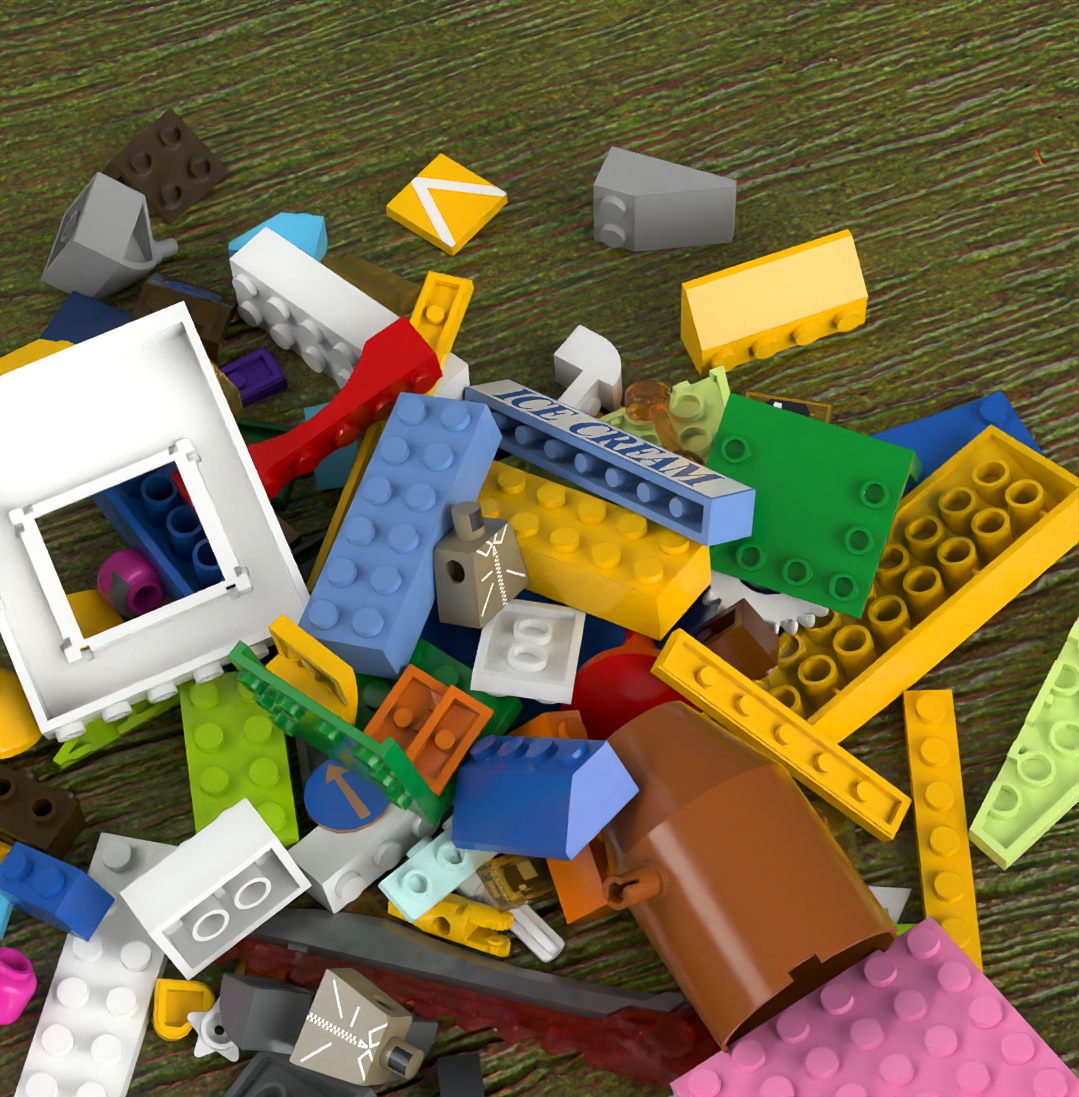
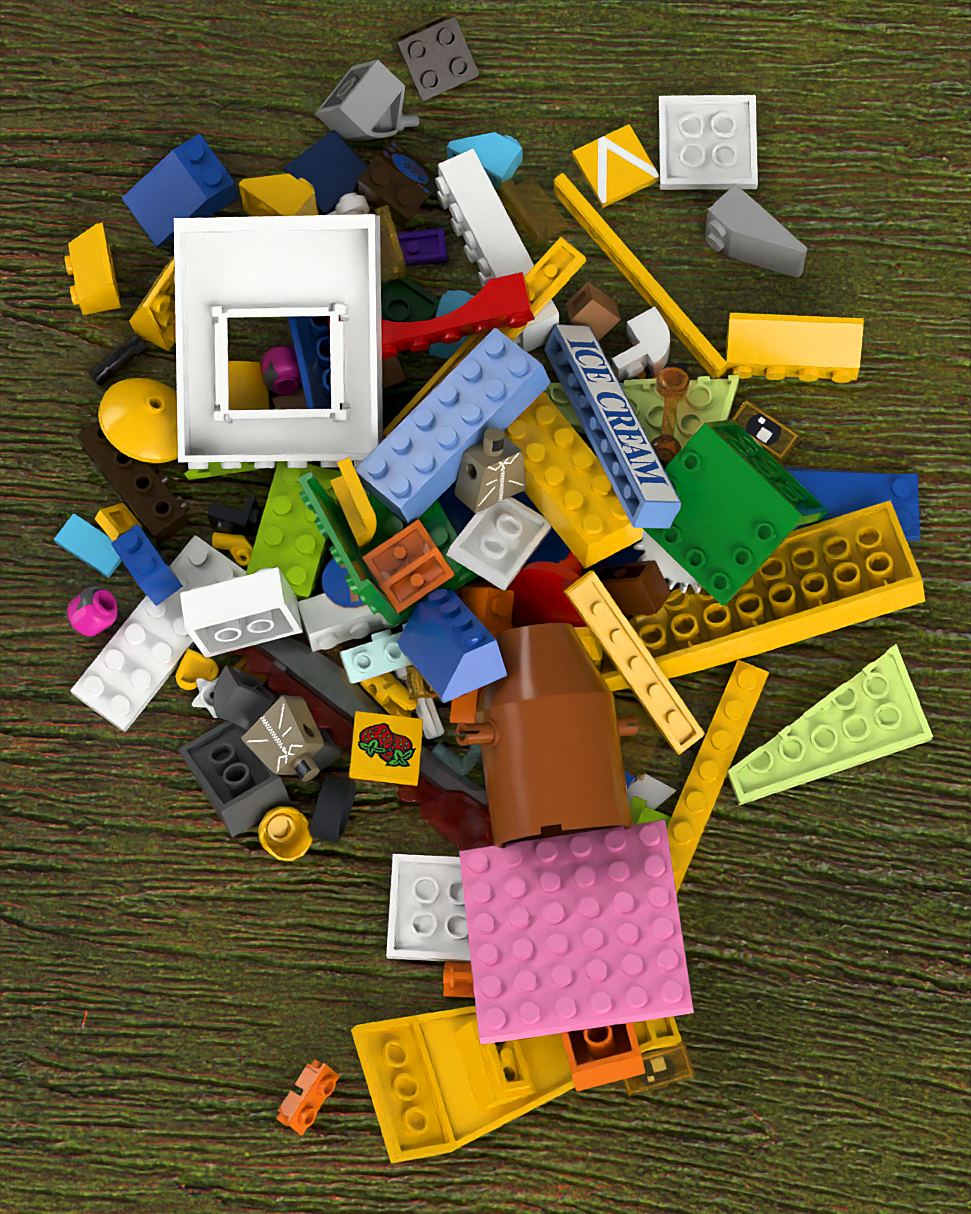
camera: 25 degrees right, 15 degrees up
none -> black bracket [207,494,262,536]
none -> yellow arm [212,532,253,567]
none -> yellow tile [349,711,423,786]
none -> clear light blue plate [432,742,482,776]
none -> yellow tile [554,173,728,379]
none -> medium nougat panel [566,282,621,340]
none -> white plate [658,95,758,190]

